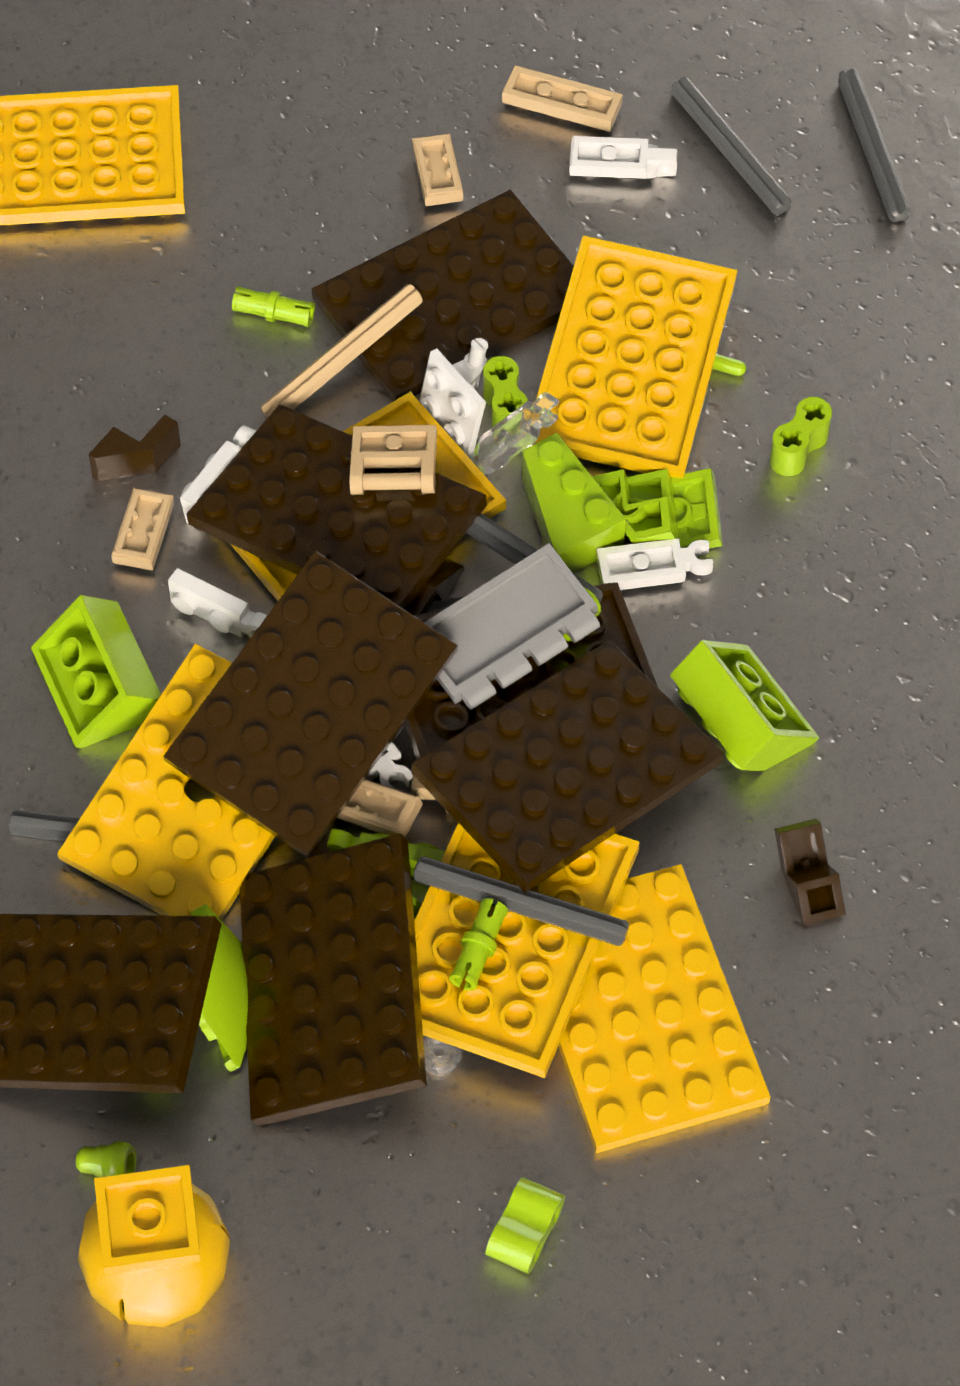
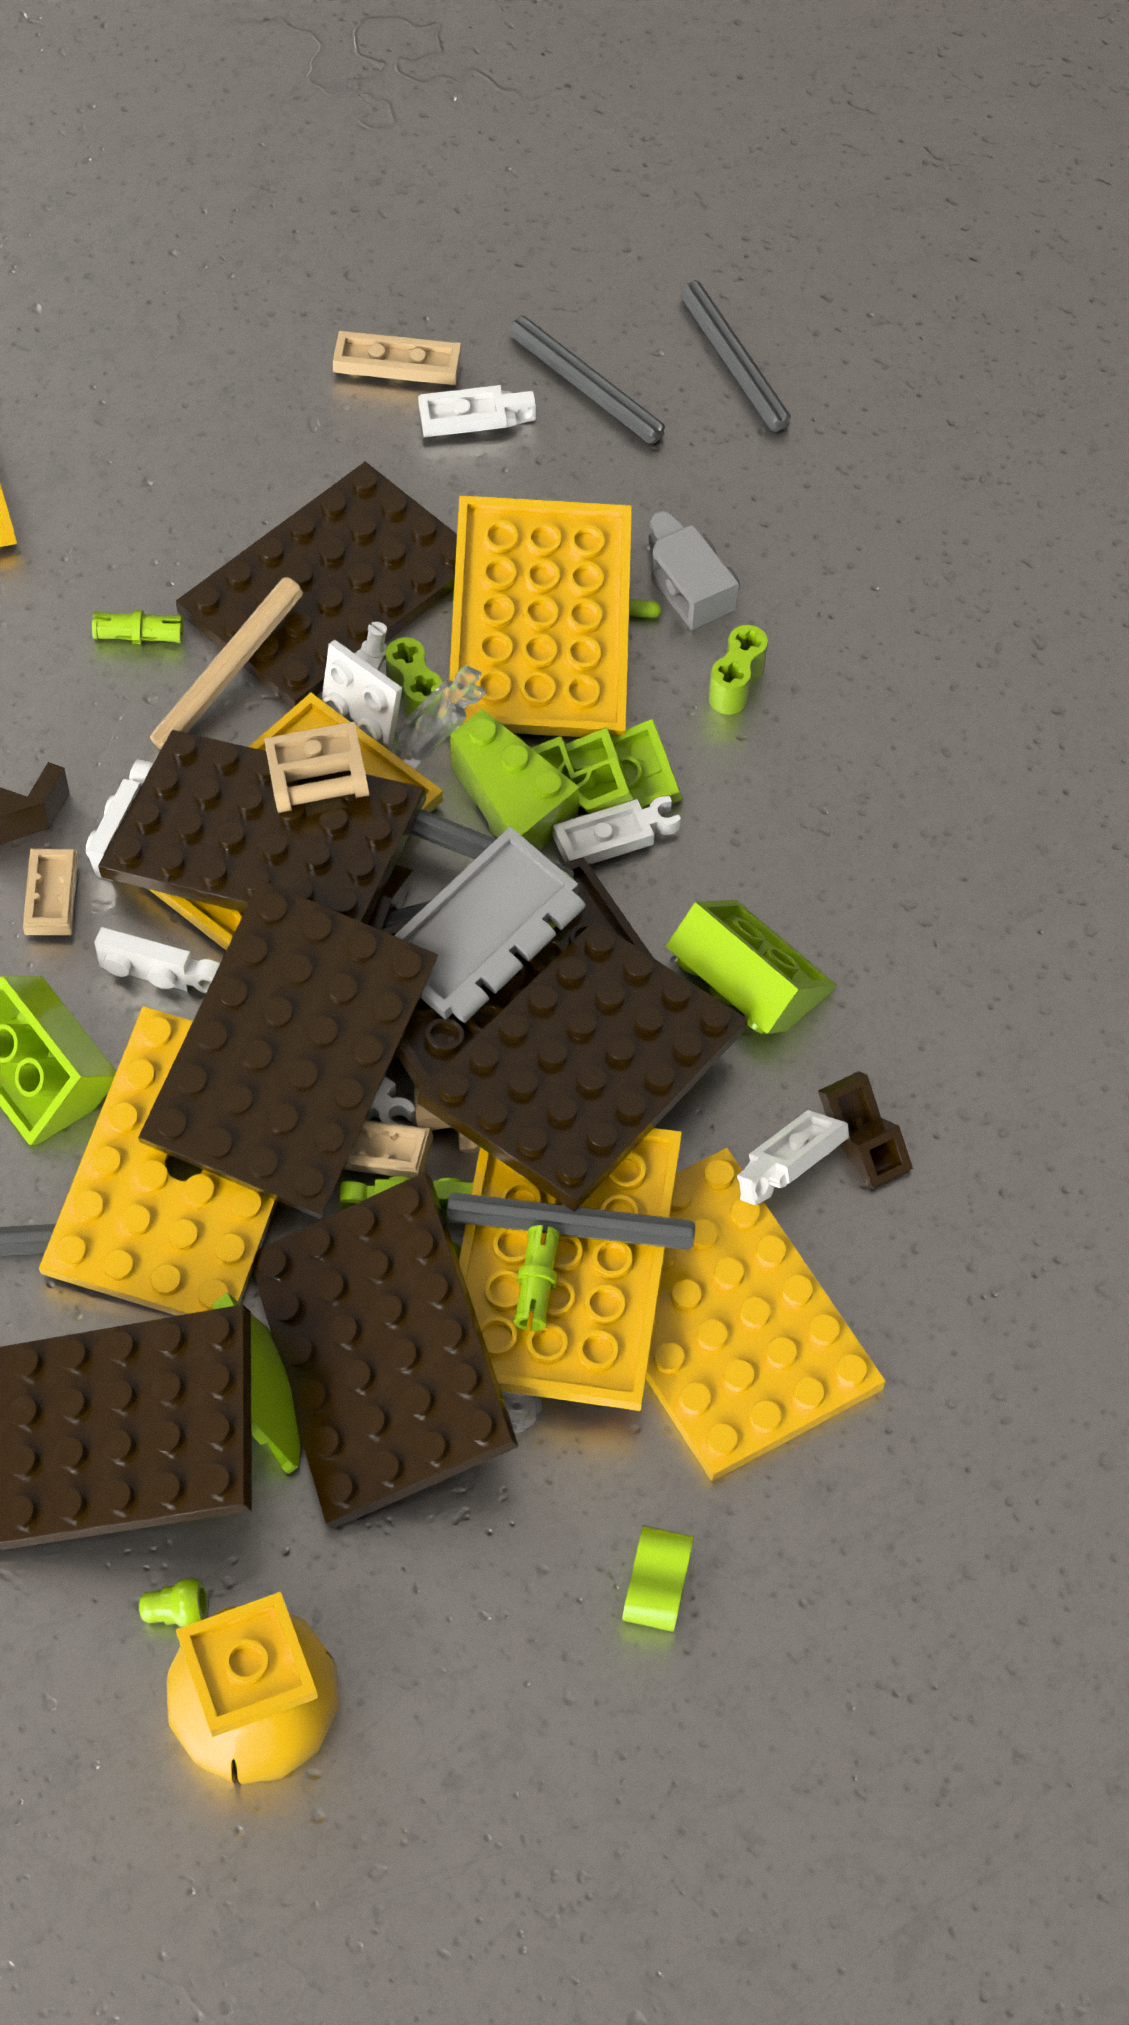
camera: 15 degrees left, 0 degrees up
tan plate [412,133,463,206] -> none
none -> light grey hinge [648,510,740,630]
none -> white hinge [737,1110,849,1205]

